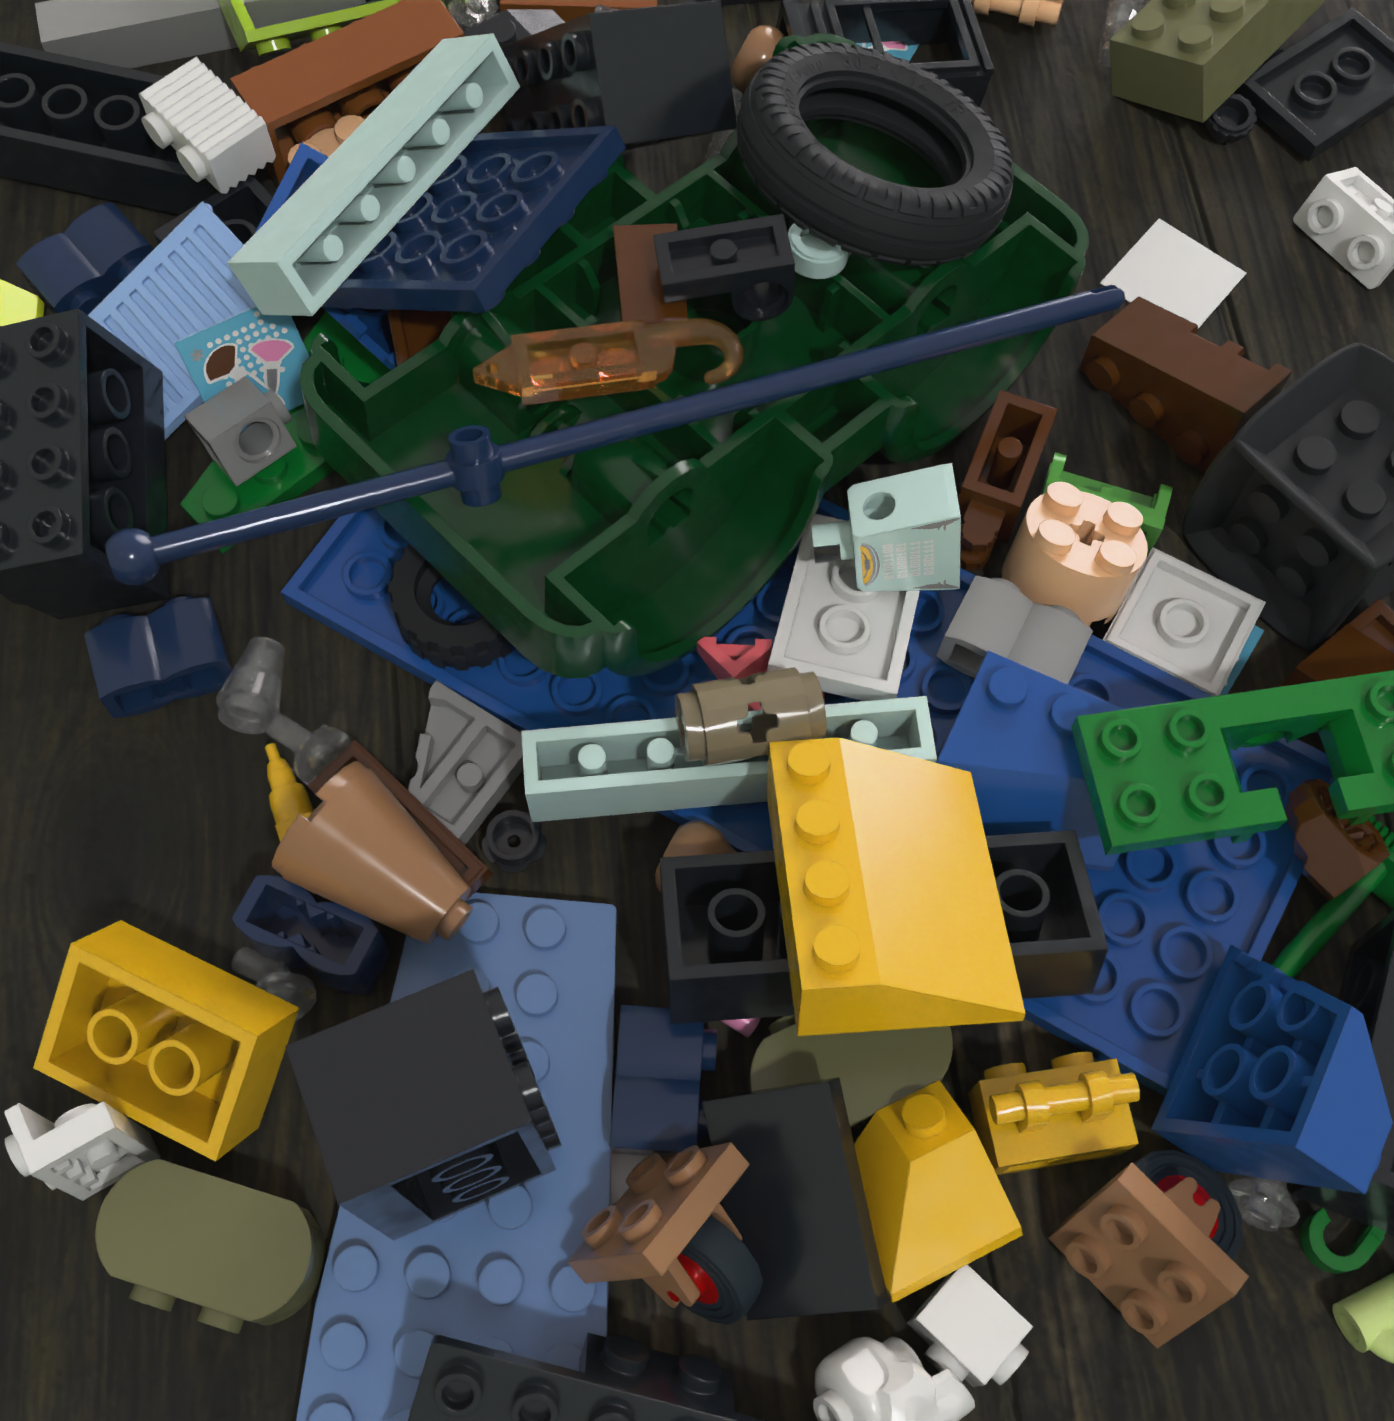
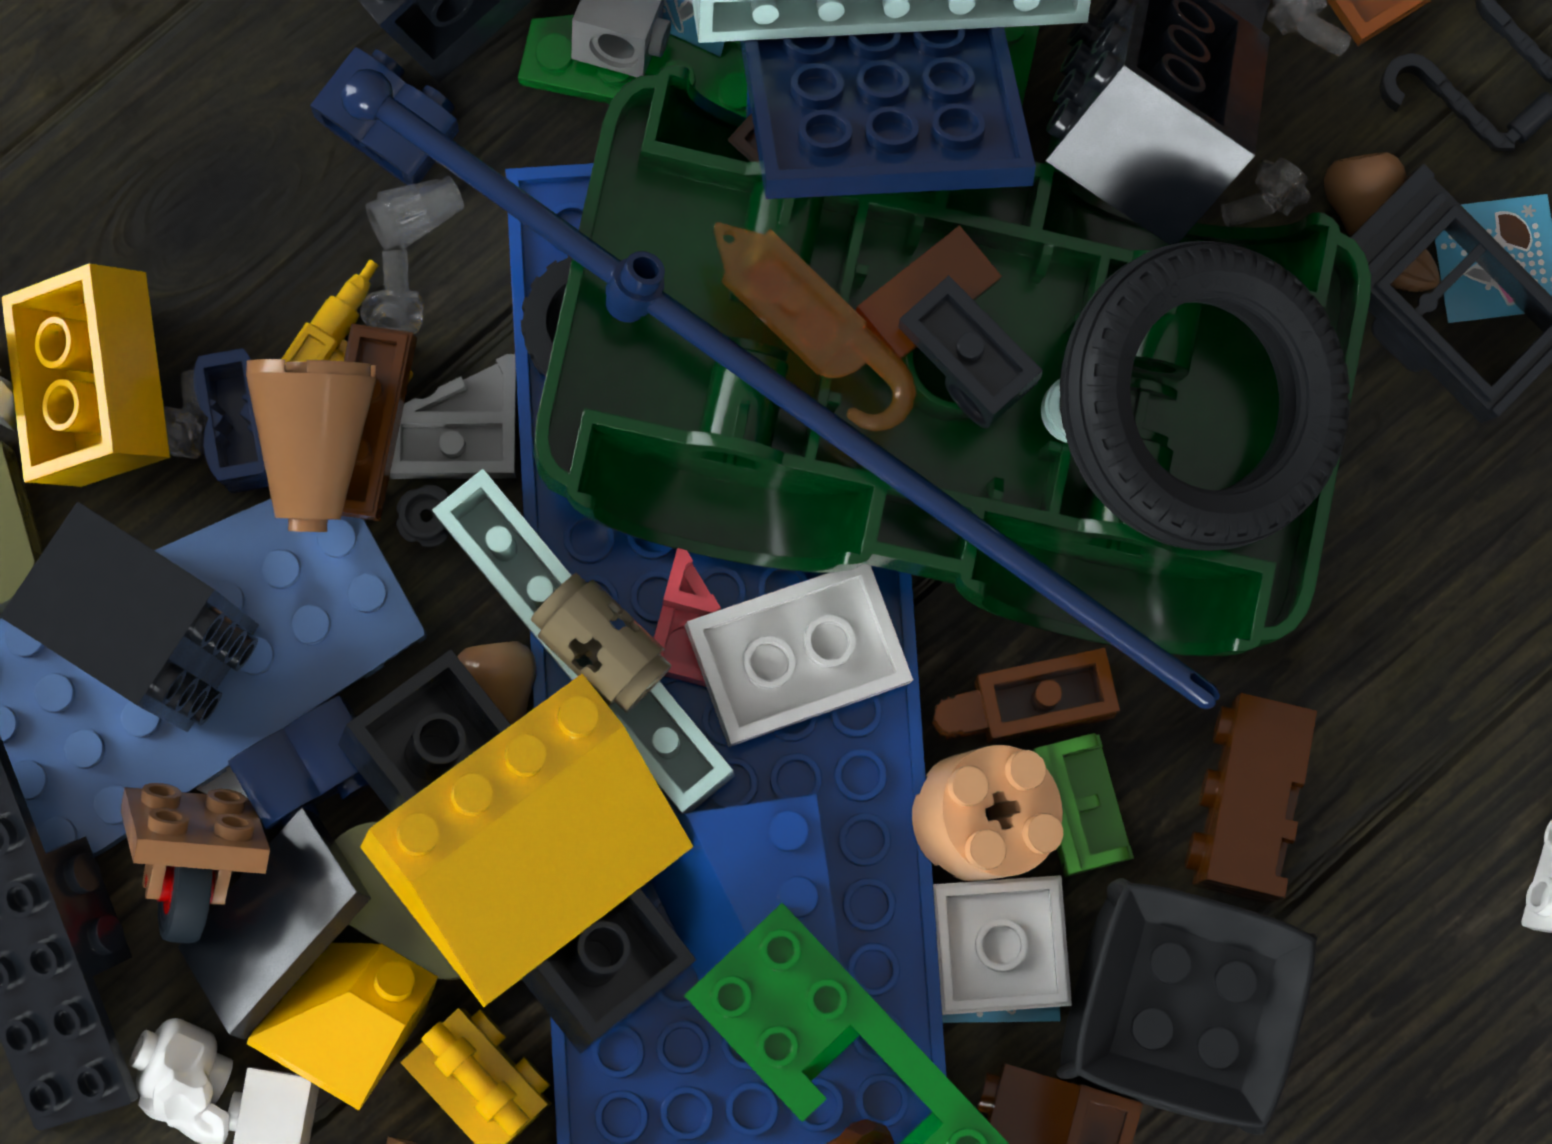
camera: 60 degrees right, 15 degrees up
light aqua torso [811,463,961,591] -> none
light grey brick [936,576,1093,684] -> none
white sticker [1100,218,1246,328] -> none

